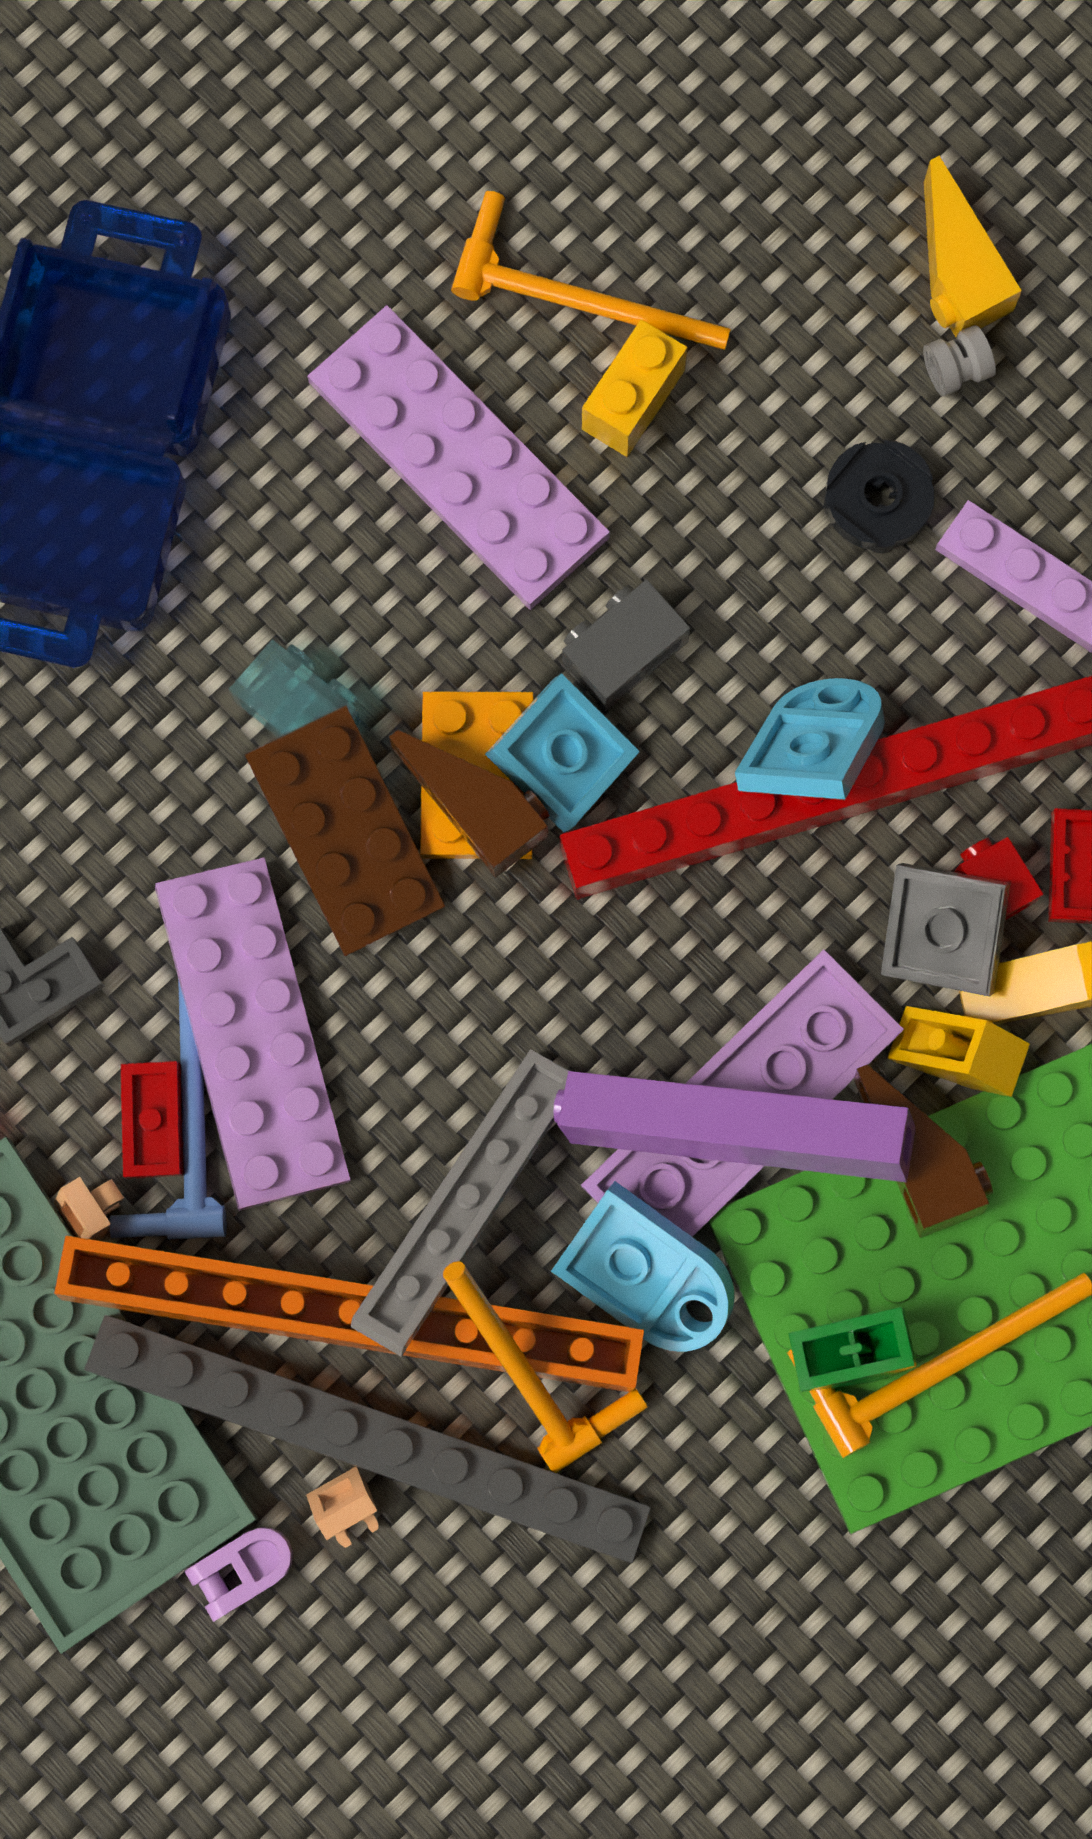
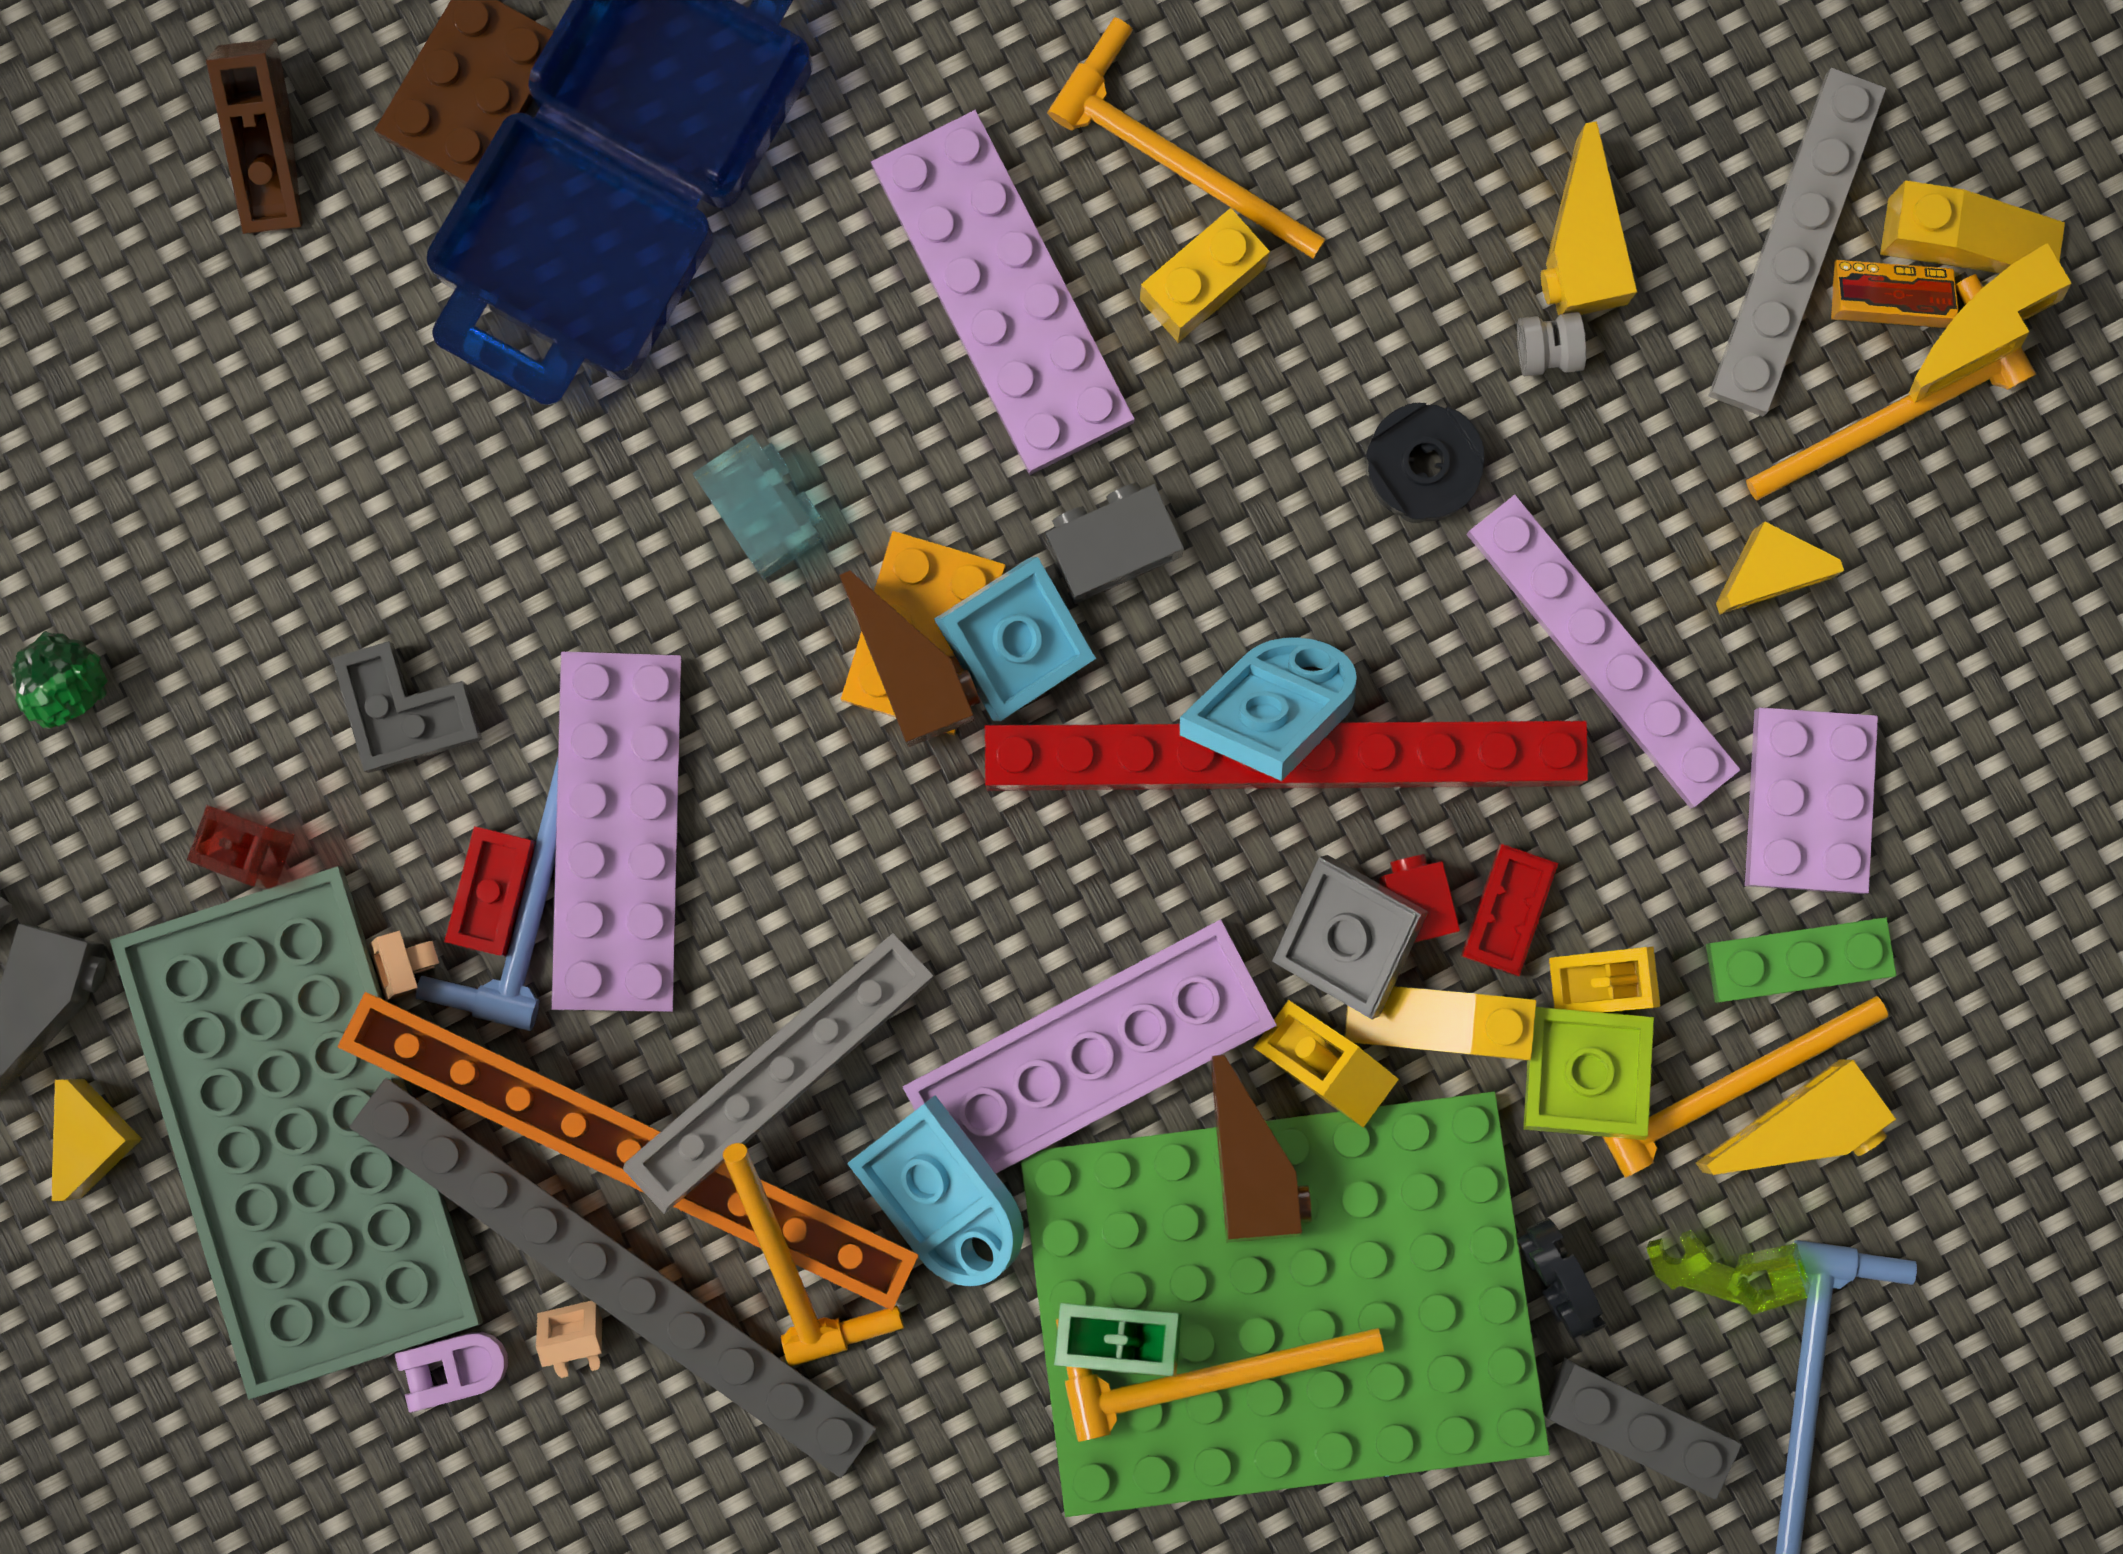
camera: 15 degrees right, 5 degrees up
reddish brown plate [244,705,445,956] -> none
medium lavender brick [553,1071,916,1182] -> none

